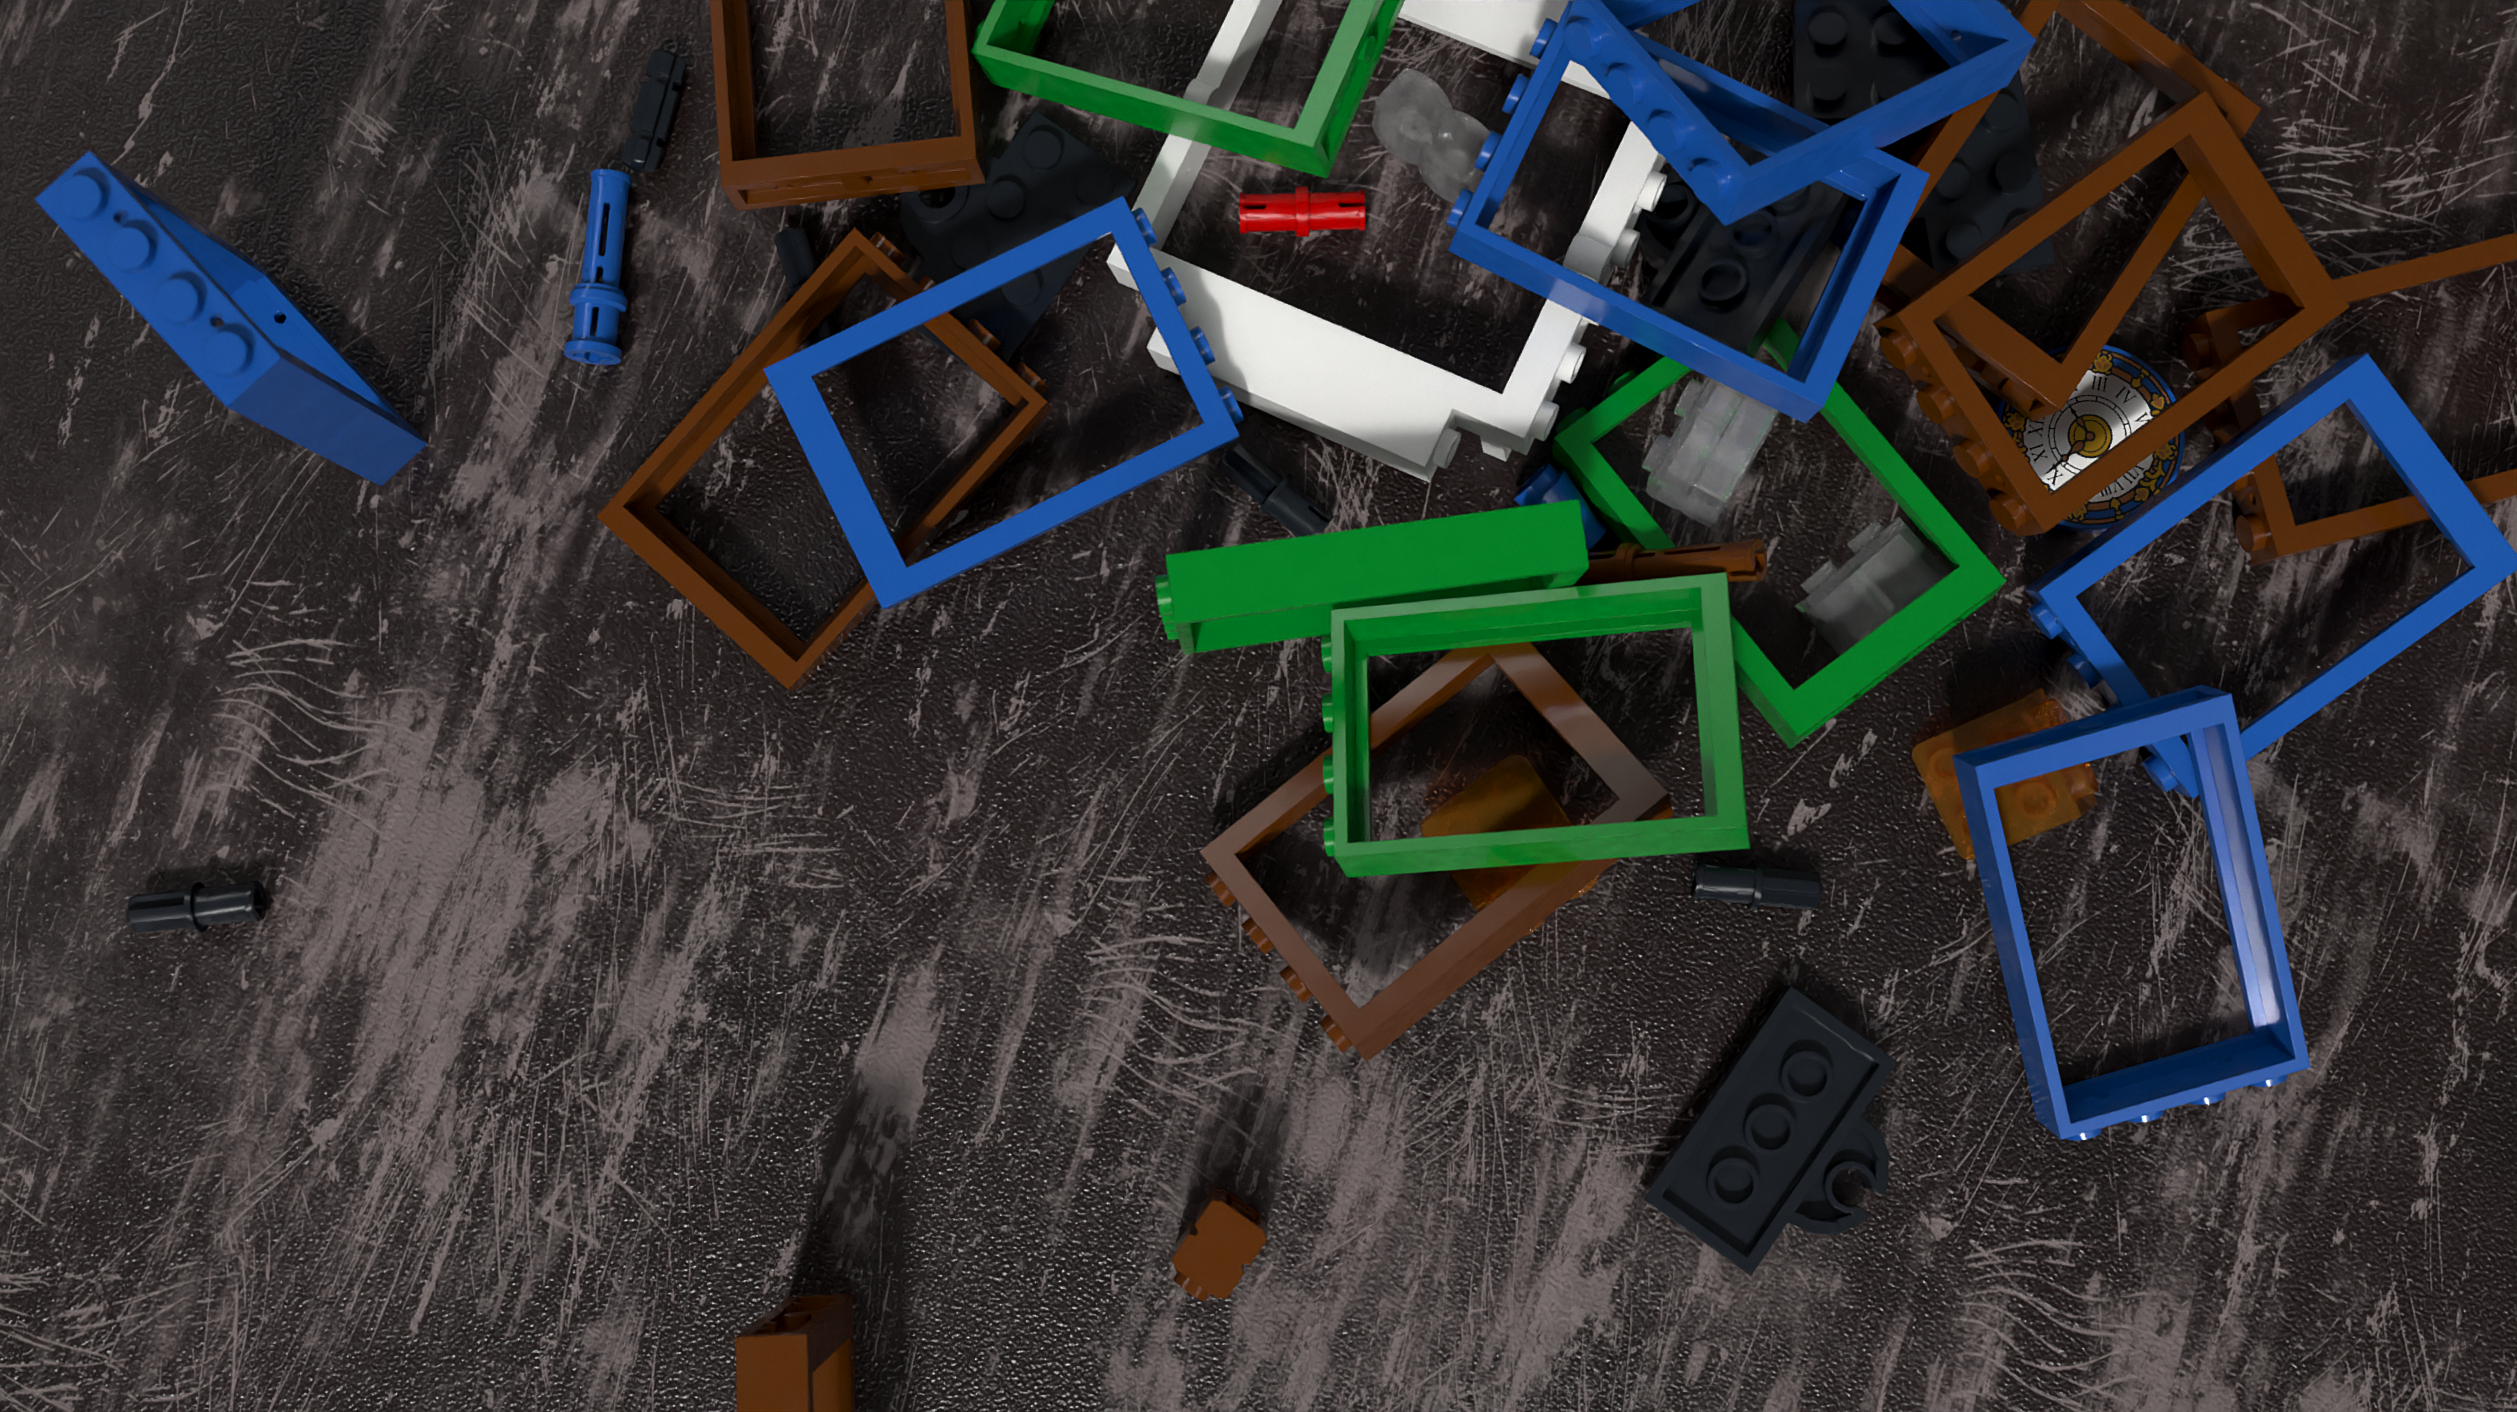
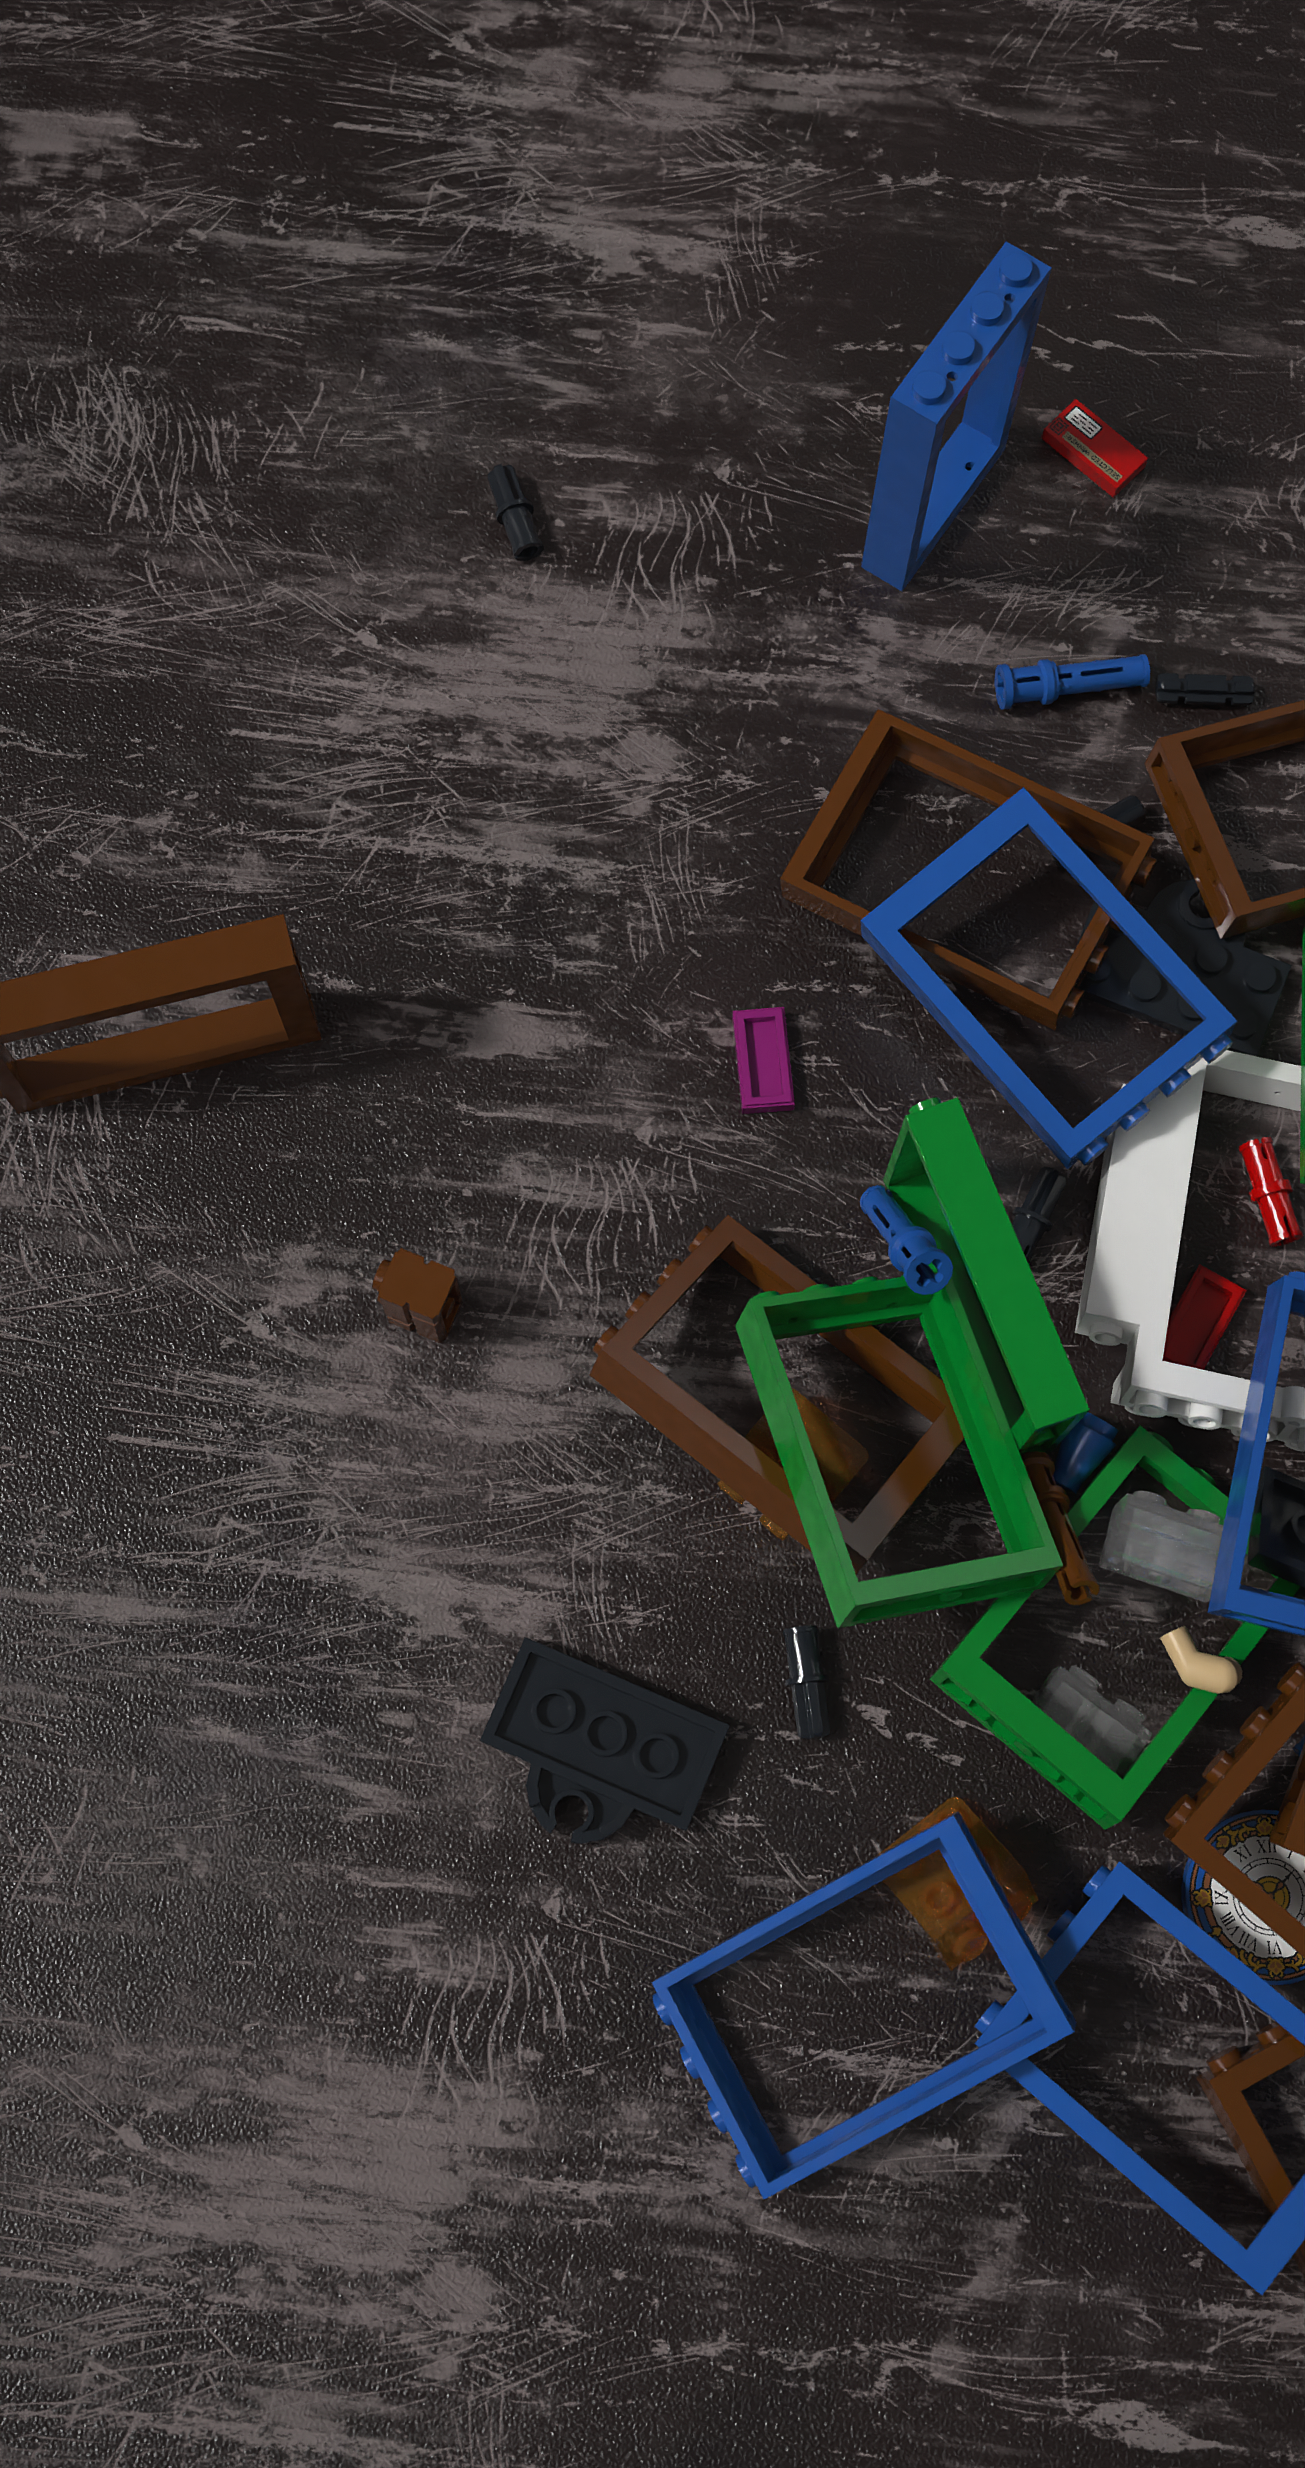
camera: 75 degrees right, 10 degrees down
none -> magenta tile [732,1007,795,1114]
none -> blue pin [860,1185,953,1295]
none -> red tile [1041,399,1148,498]
none -> tan arm [1160,1626,1242,1694]
none -> red tile [1163,1264,1247,1370]

